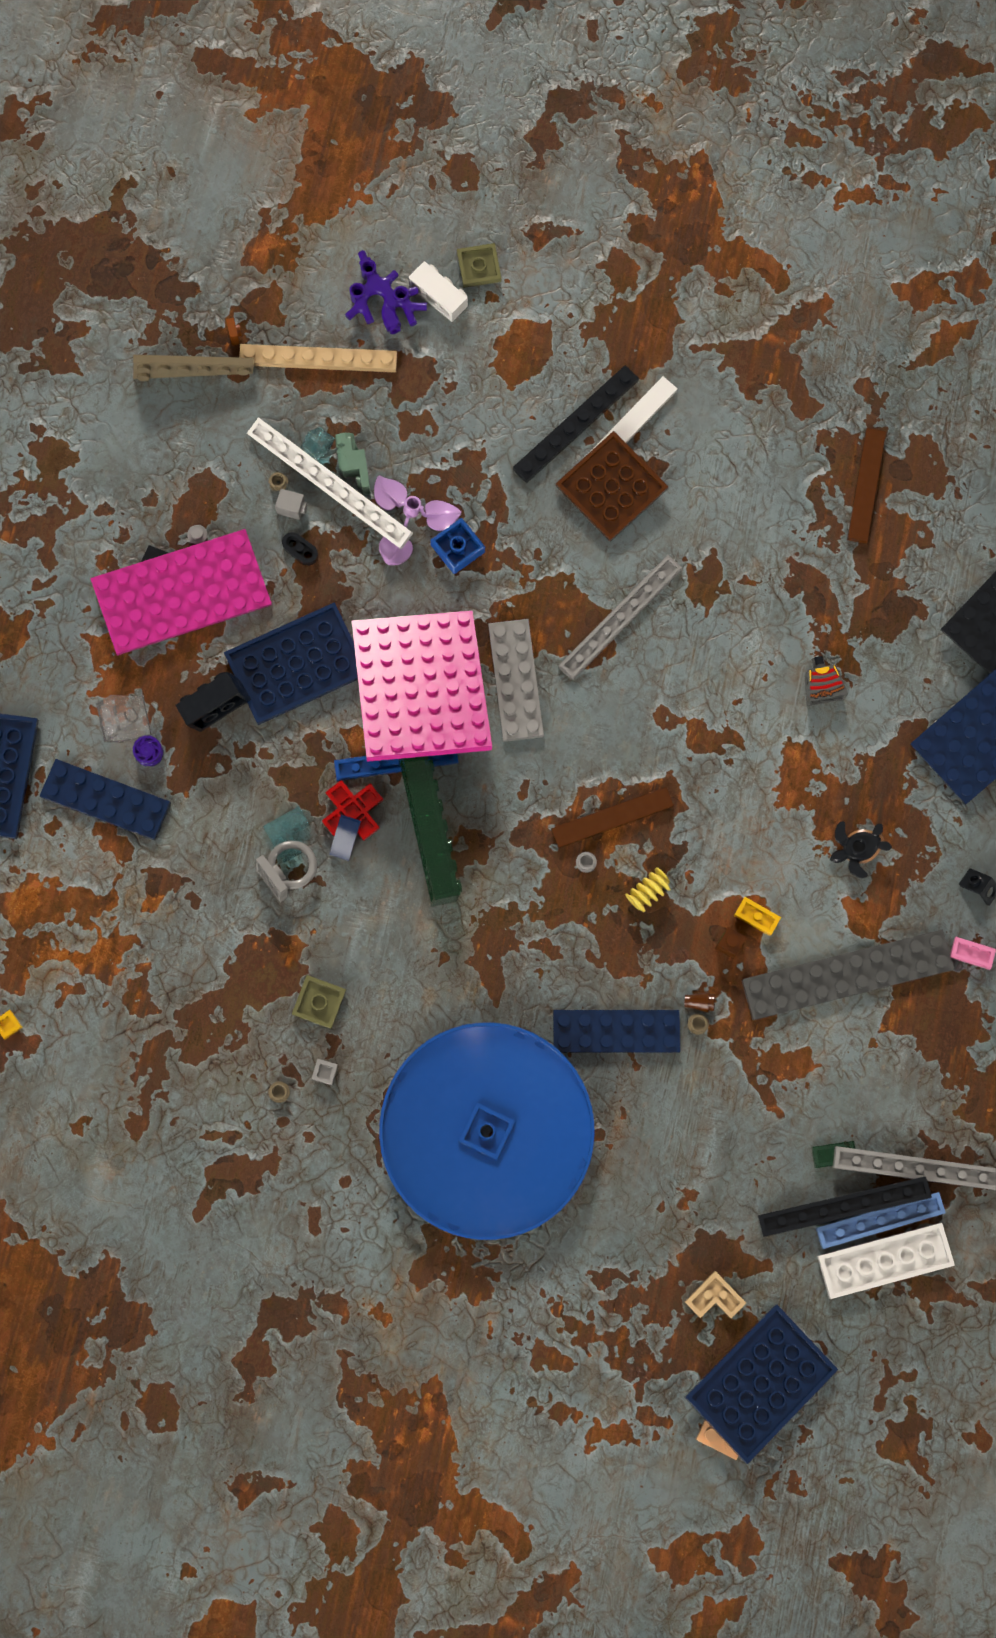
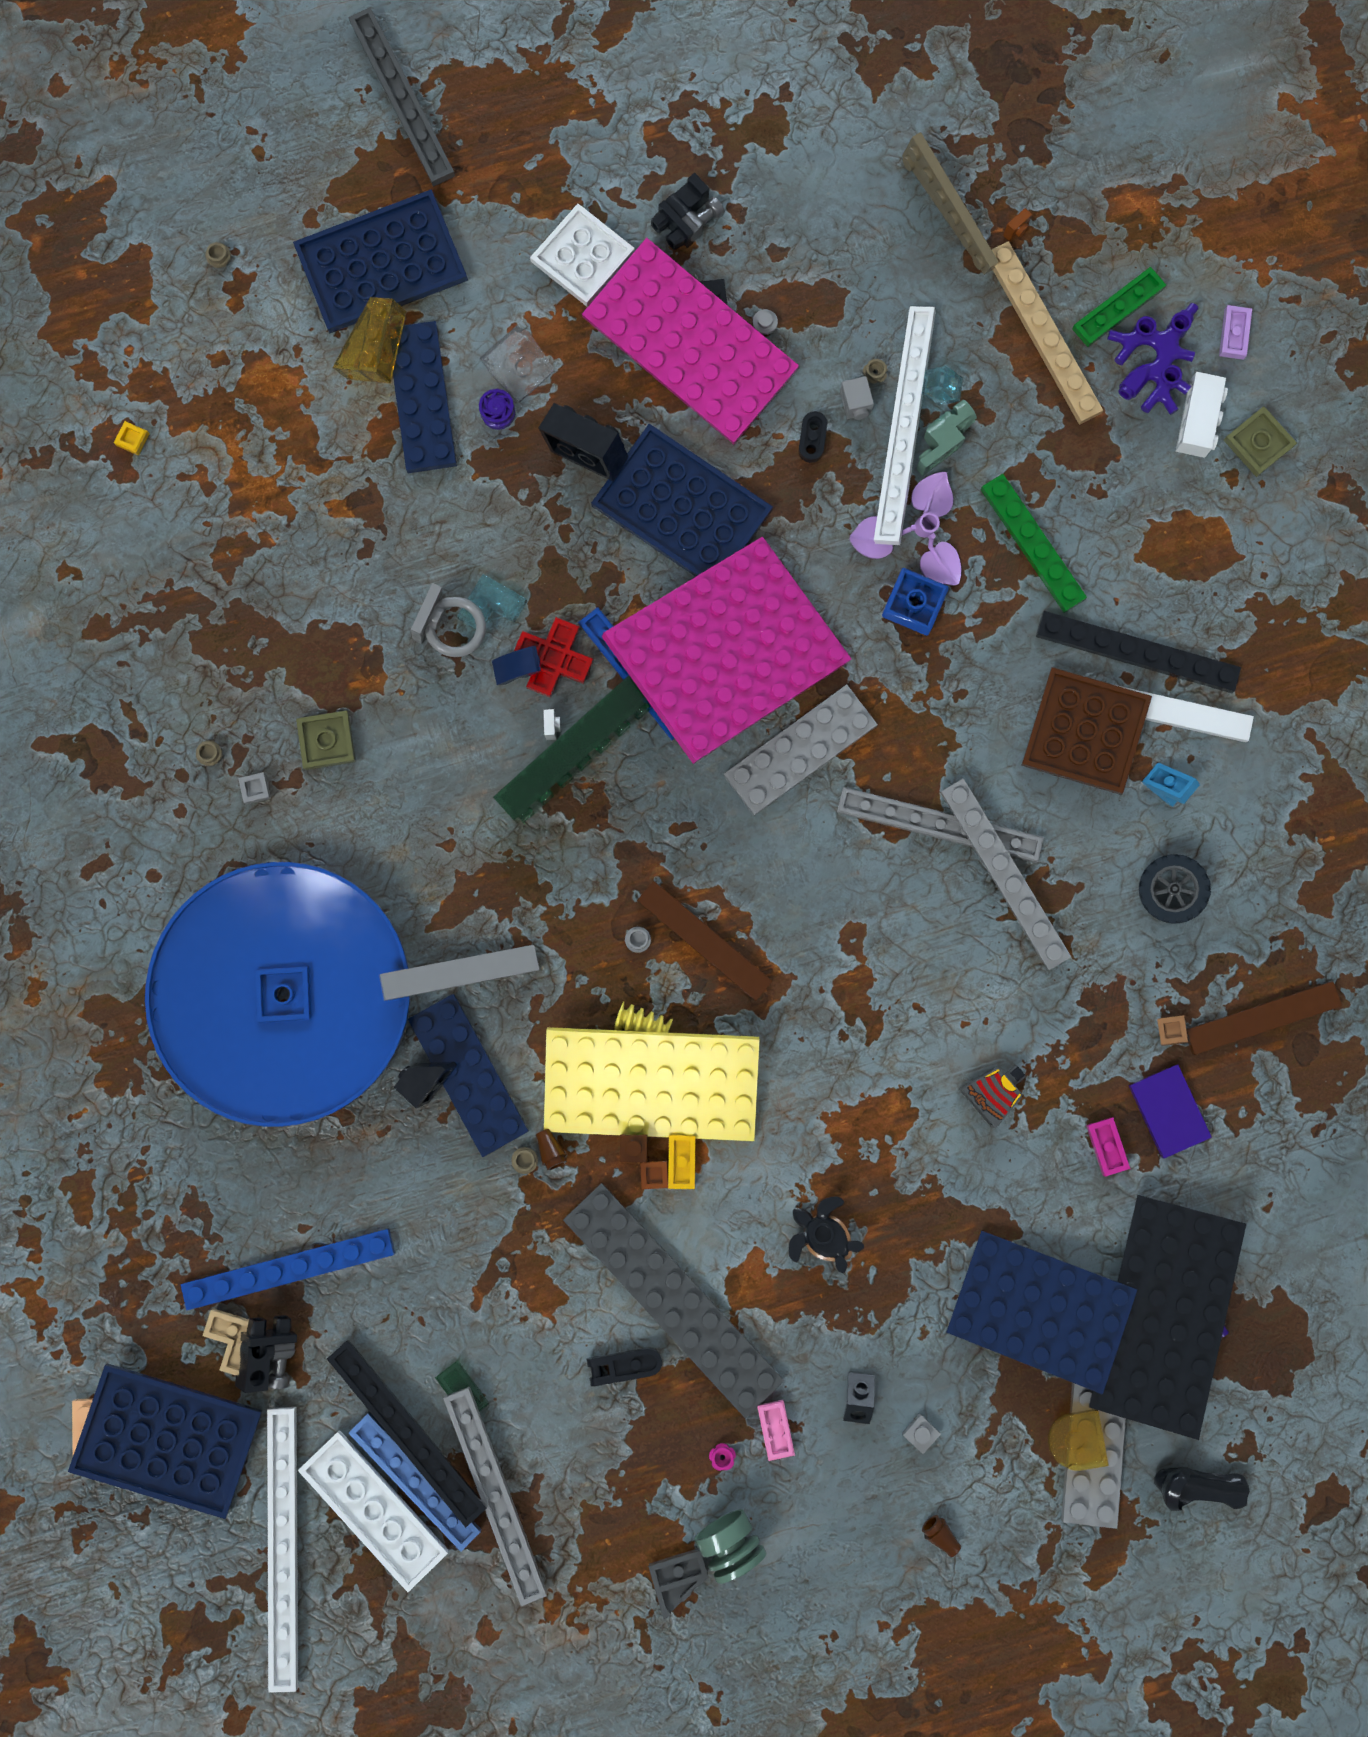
camera: 65 degrees right, 5 degrees up
none -> blue plate [181,1228,395,1311]
none -> black hips [235,1315,297,1393]
none -> white plate [267,1407,298,1693]
none -> clear yellow wedge [333,297,406,383]
none -> light grey tile [379,945,539,1001]
none -> black slope [394,1061,457,1108]
none -> white plate [530,204,635,307]
none -> white plate [544,709,561,740]
none -> light yellow plate [544,1027,760,1141]
none -> black plate [586,1348,662,1386]
none -> dark orange plate [640,1161,668,1189]
none -> black hips [651,173,725,250]
none -> dark pink plate [709,1443,736,1471]
none -> light grey plate [940,778,1071,970]
none -> green plate [980,474,1087,613]
none -> green plate [1072,267,1166,347]
none -> dark pink plate [1086,1117,1130,1177]
none -> dark purple tile [1128,1064,1212,1159]
none -> black wheel [1139,854,1211,924]
none -> dark azure slope [1142,763,1200,807]
none -> medium nougat plate [1157,1015,1189,1046]
none -> lavender plate [1219,305,1252,360]

